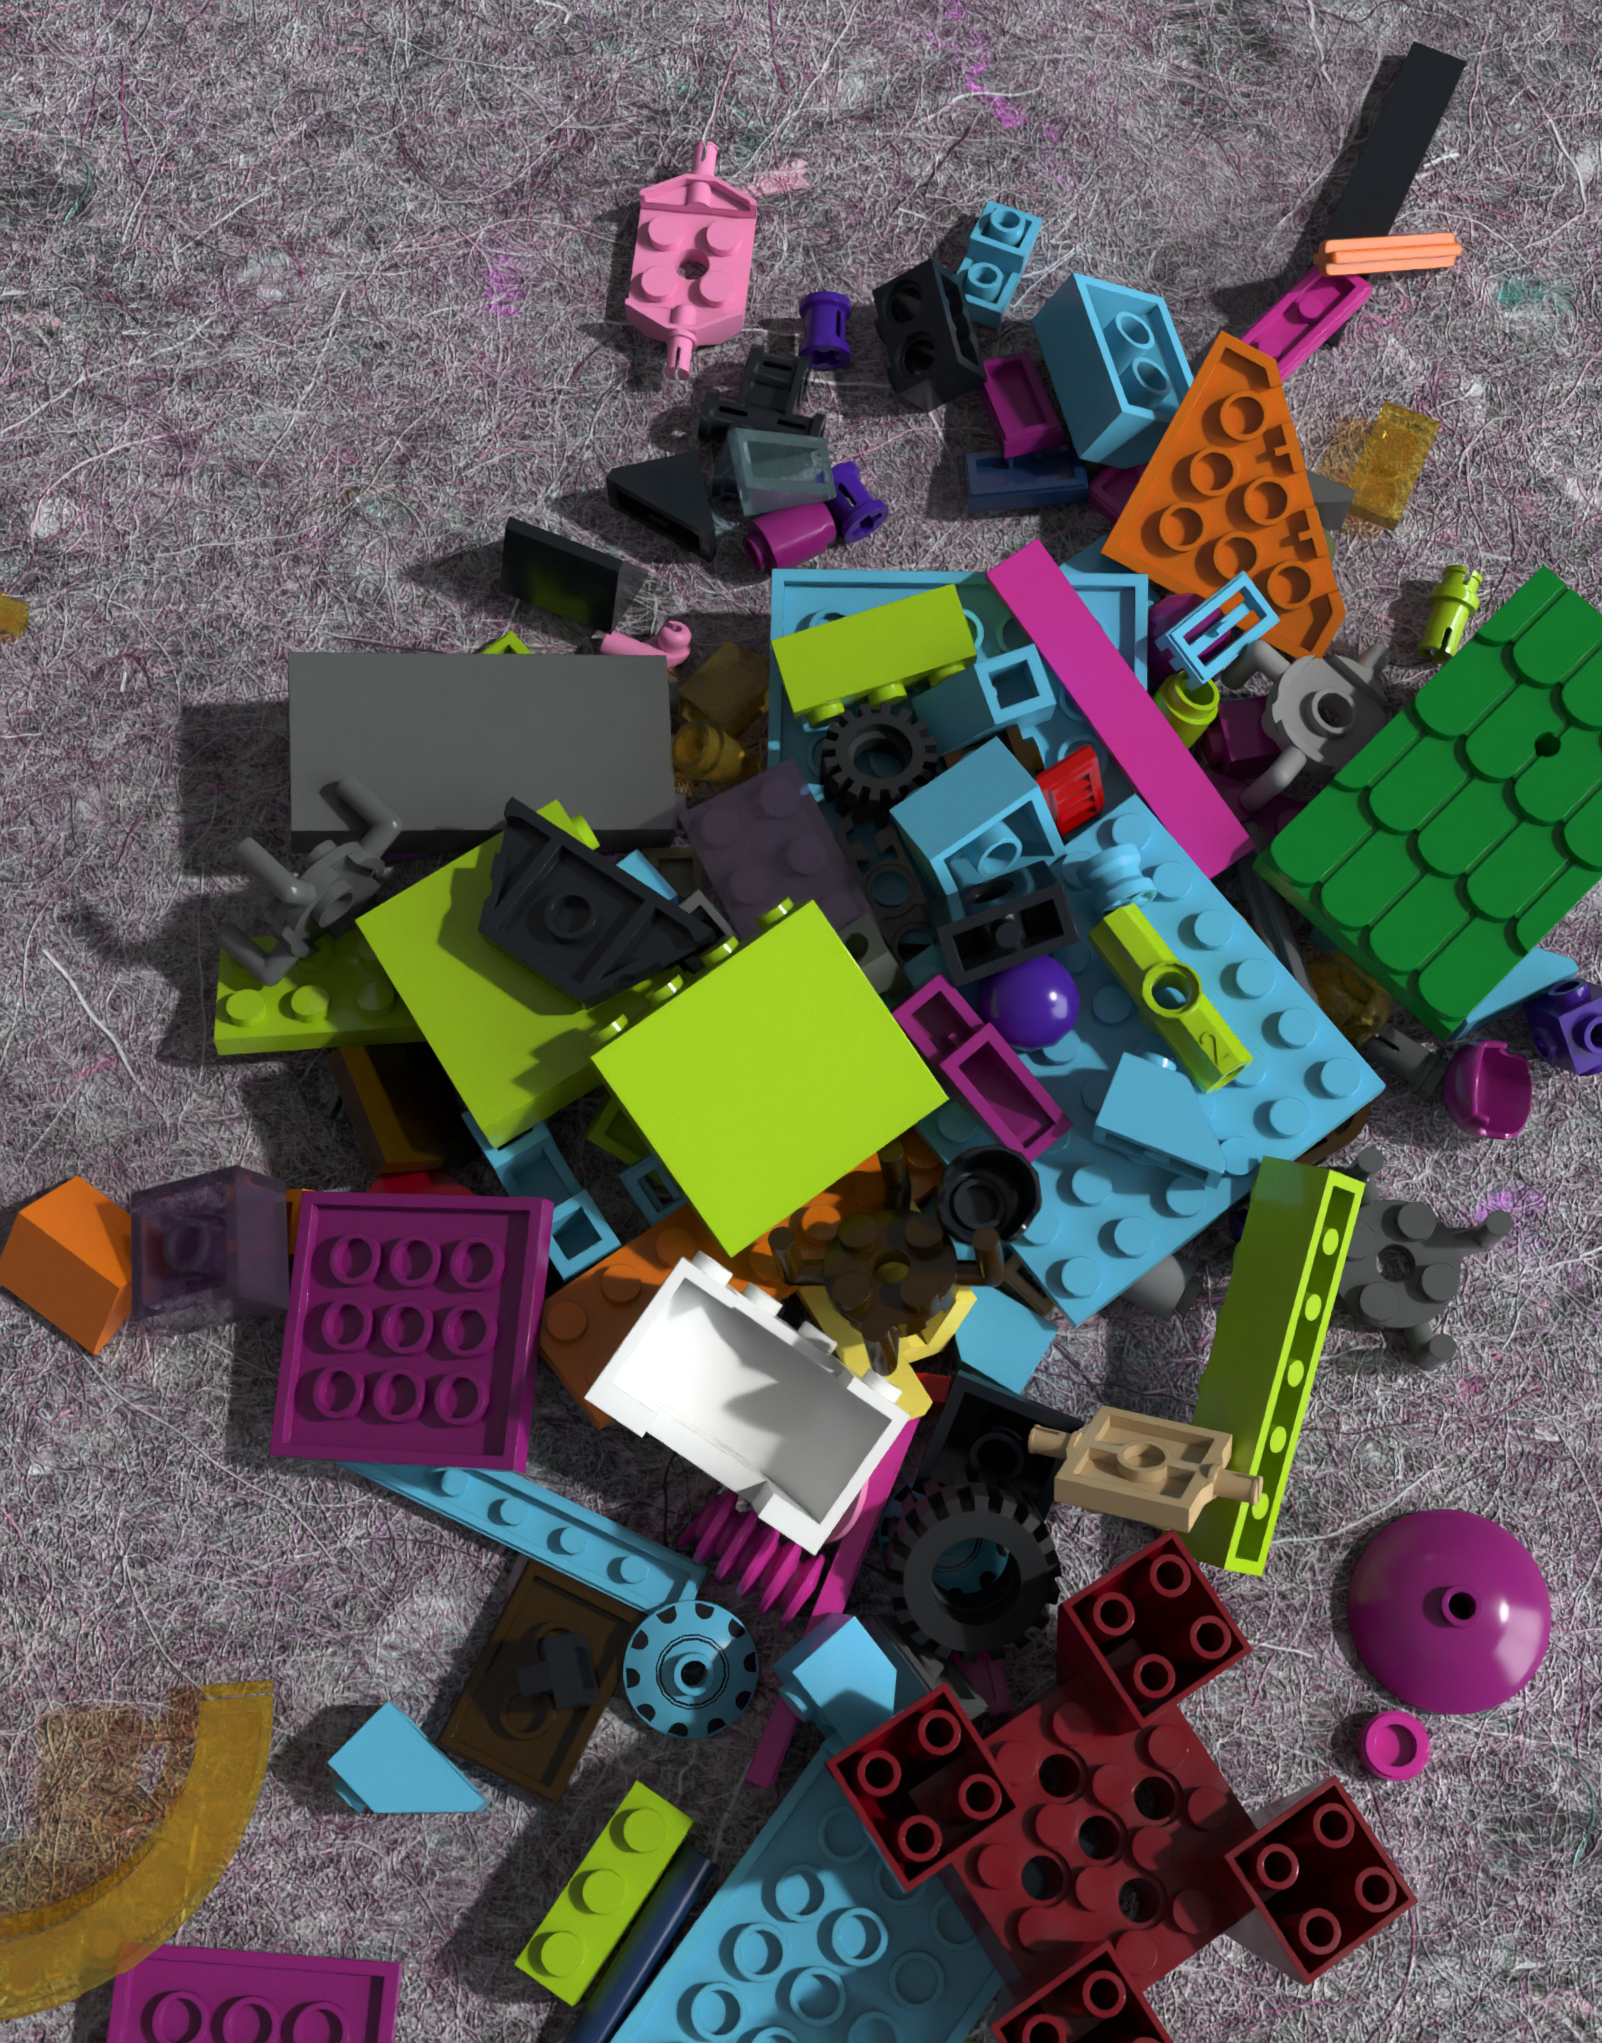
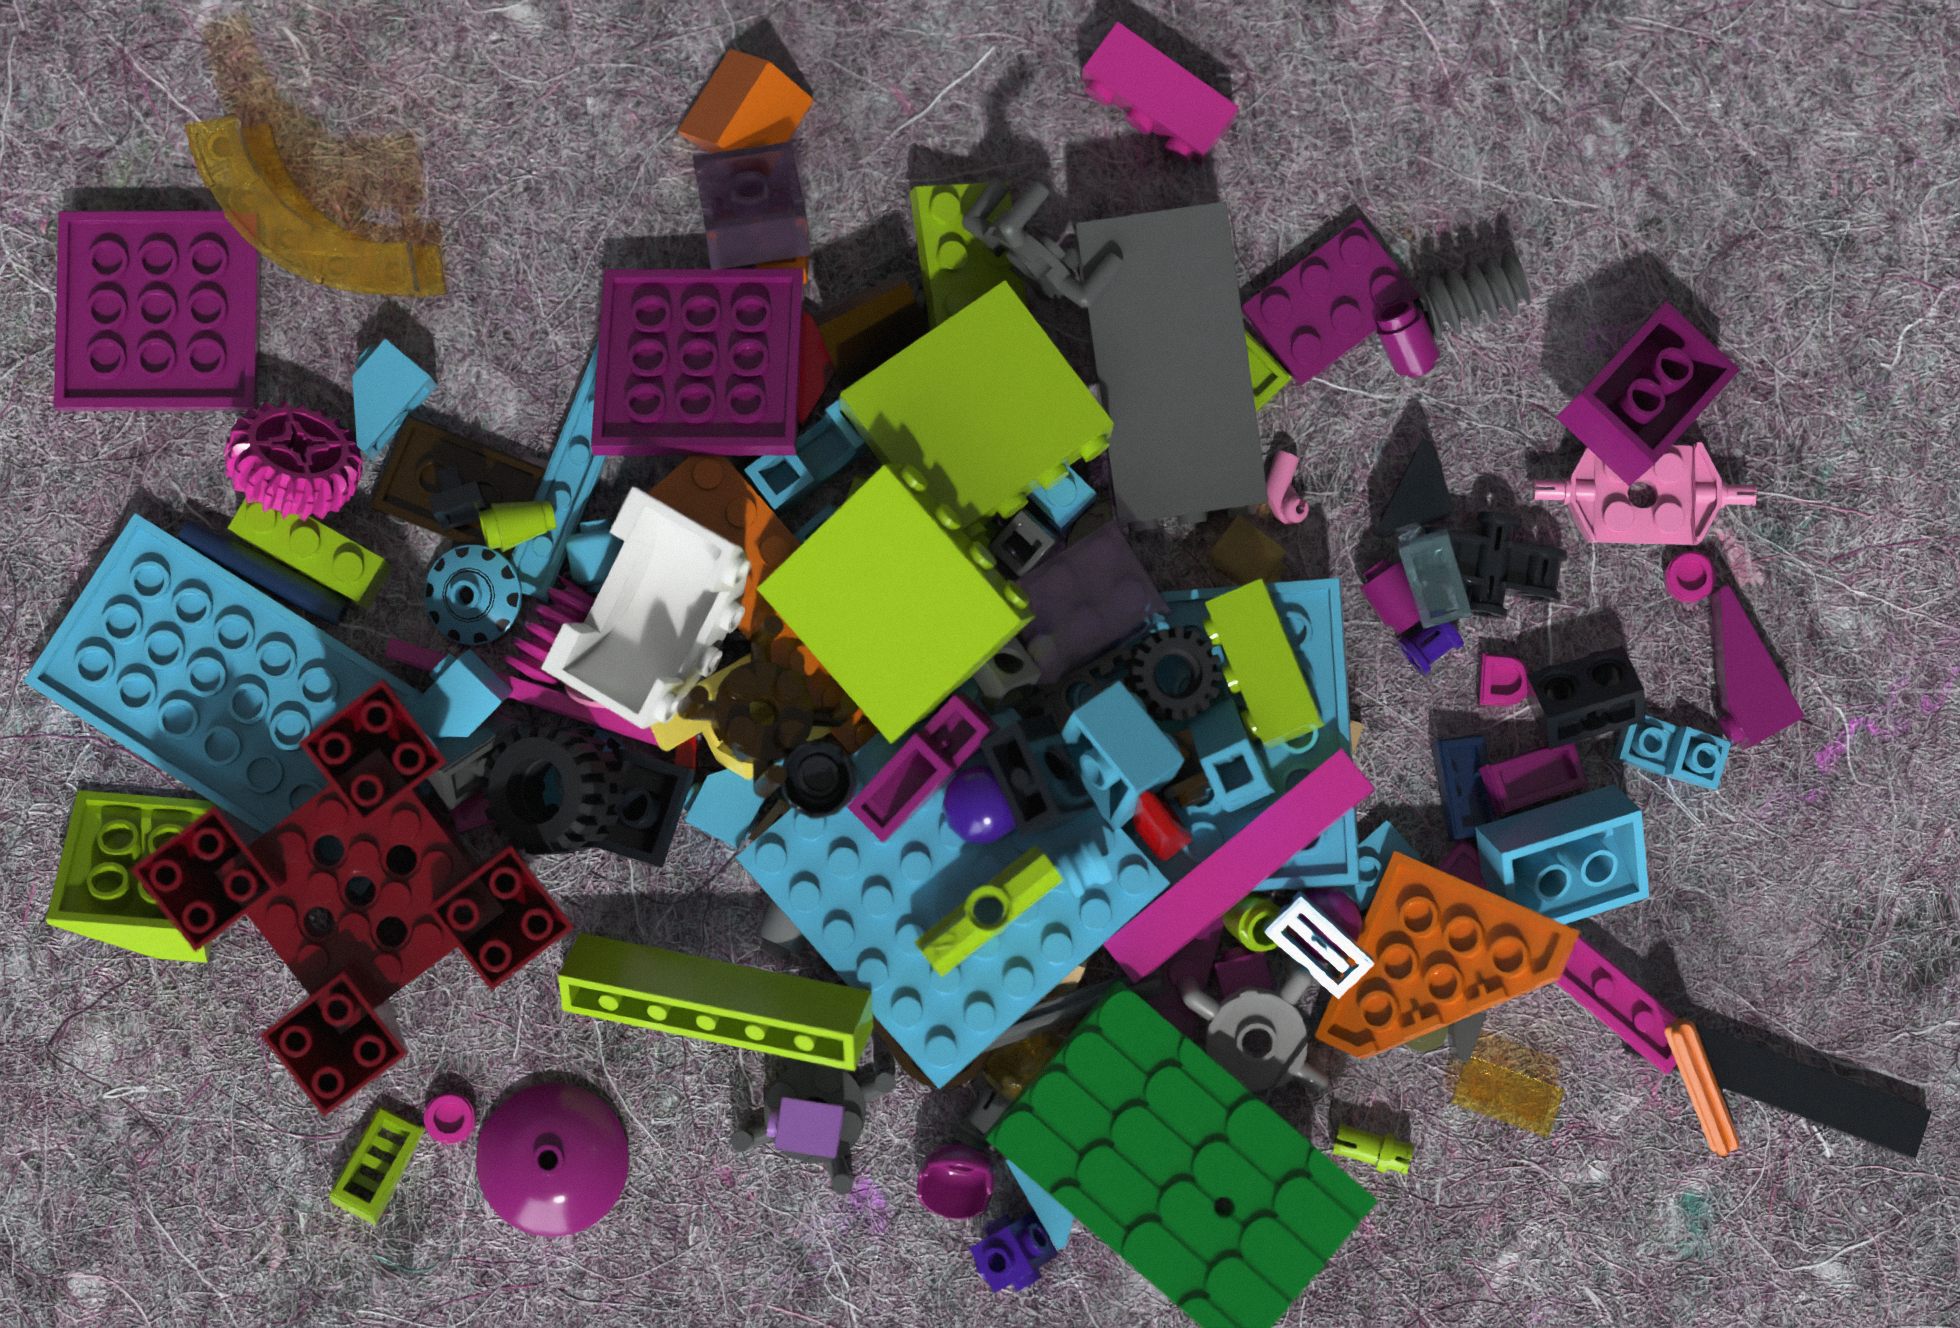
camera: 85 degrees right, 10 degrees up
black wing [478,797,717,1010] -> none
black slope [500,516,649,635] -> none
clear yellow cone [671,719,762,789] -> none
dark purple bush [799,291,852,370] -> none
tan plate [1028,1405,1263,1533] -> none
medium azure slope [1091,1052,1228,1189] -> none
none -> dark pink gear [224,400,363,521]
none -> lime slope [329,1106,425,1225]
none -> lime cone [479,500,557,552]
none -> medium azure head [566,518,625,593]
none -> medium lavender brick [767,1097,845,1158]
none -> dark pink brick [1081,21,1239,166]
none -> magenta plate [1241,218,1420,388]
none -> magenta brick [1376,300,1441,378]
none -> dark grey piece [1419,251,1531,339]
none -> dark pink tile [1478,653,1530,707]
none -> magenta brick [1556,301,1740,486]
none -> dark pink tile [1663,551,1716,603]
none -> magenta slope [1710,585,1805,751]

